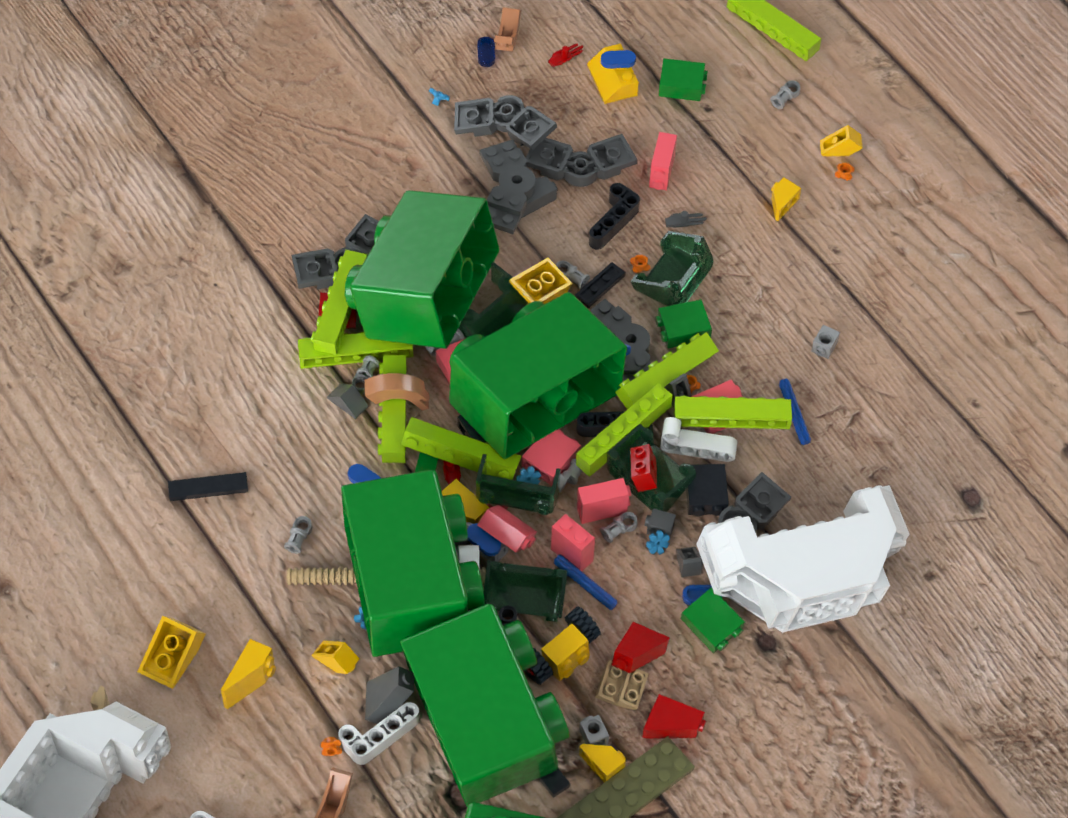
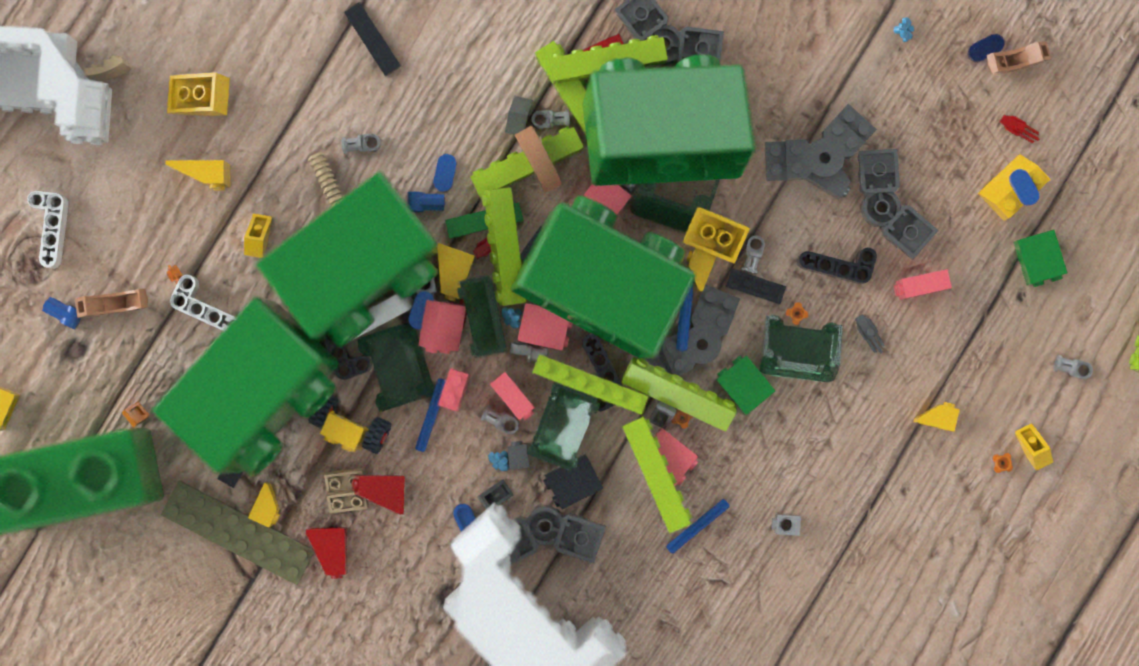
camera: 65 degrees right, 30 degrees up
dark grey slope [365,666,414,724] -> none
dark grey plate [454,95,557,150] -> none
light grey brick [579,715,609,746] -> none
red brick [630,444,657,492] -> none
white beam [660,417,738,462] -> none
green brick [680,587,745,654] -> none

